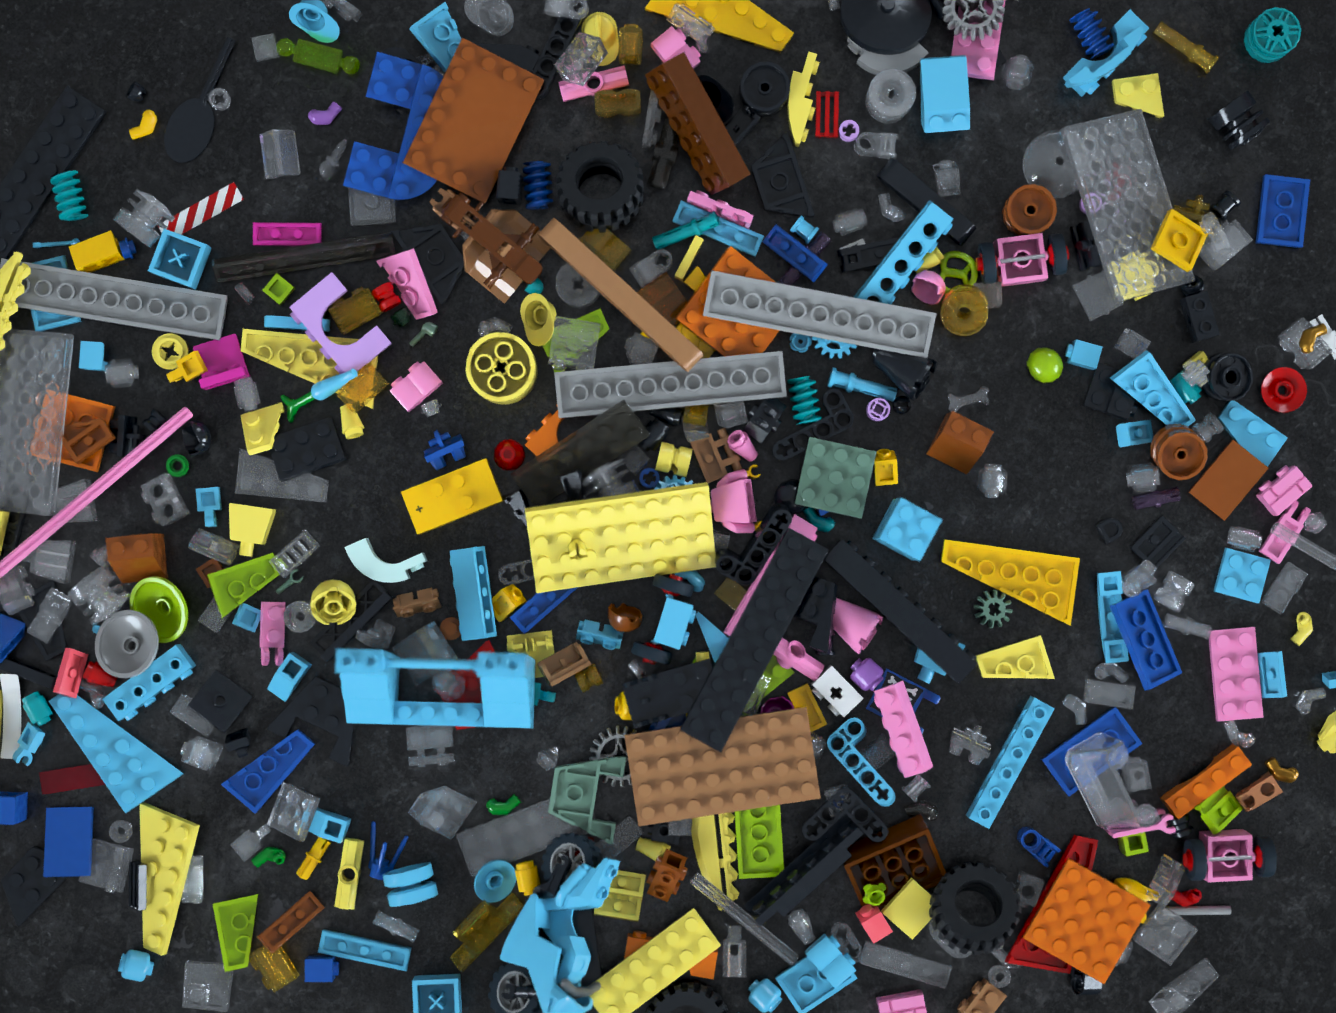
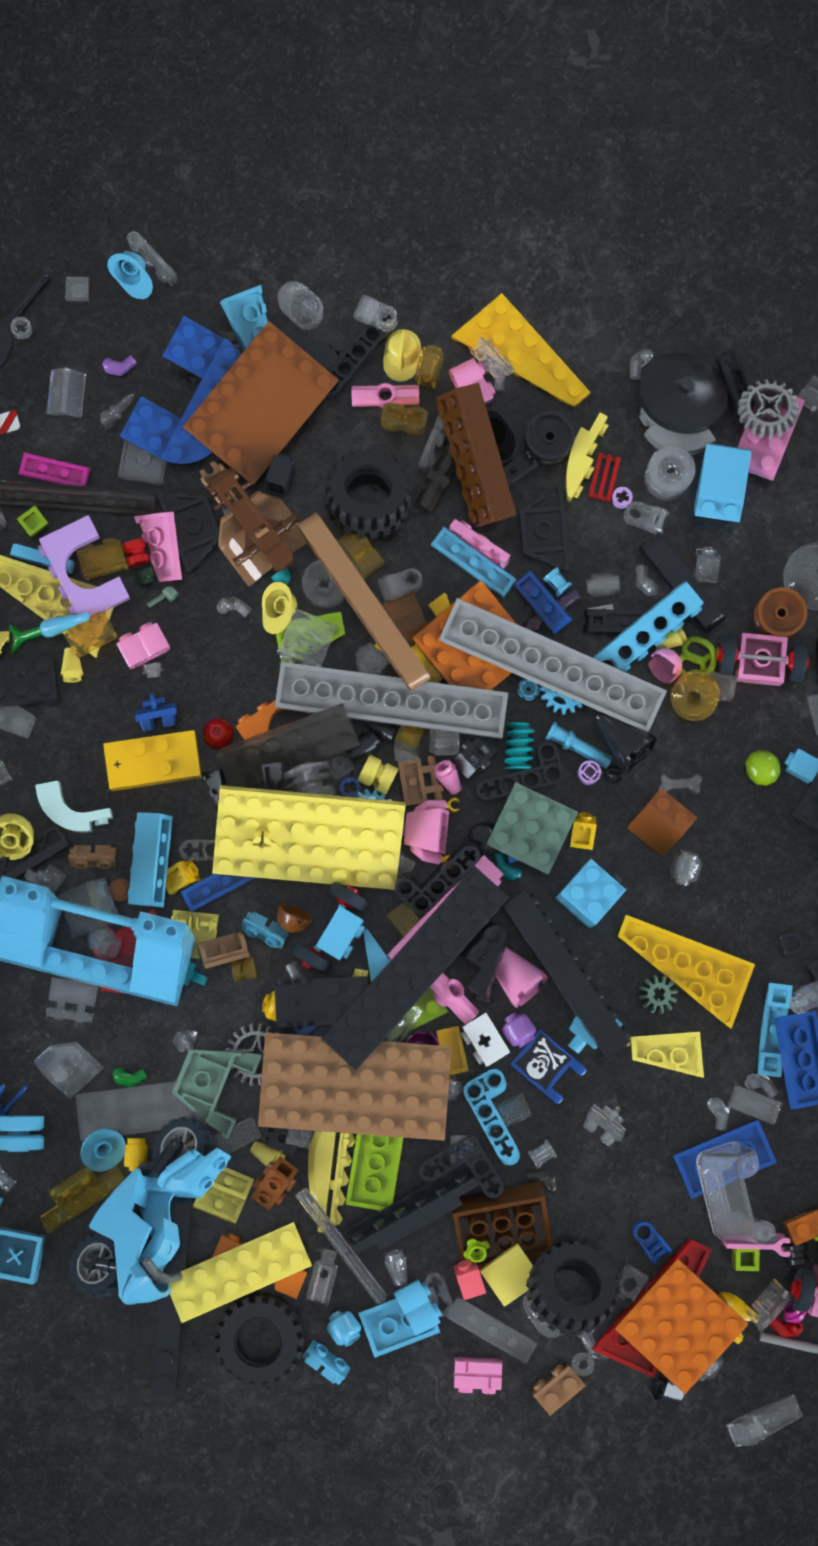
camera: 10 degrees right, 5 degrees down
clear neon green plate [276,38,360,74] -> none
light yellow brick [466,332,538,405] -> none
blue piece [523,161,553,210] -> none
clear brick [554,32,608,86] -> none
teal pin [652,212,720,250] -> none
light yellow tile [675,235,704,282] -> none
medium azure arm [675,570,705,592] -> none
bright pink brick [874,681,933,778] -> none
medium azure brick [966,696,1055,829] -> none
clear head [1002,54,1034,90] -> none
clear brick [1120,757,1152,792] -> none
clear plate [1133,902,1198,966] -> none
none -> dark pink plate [783,1303,806,1323]

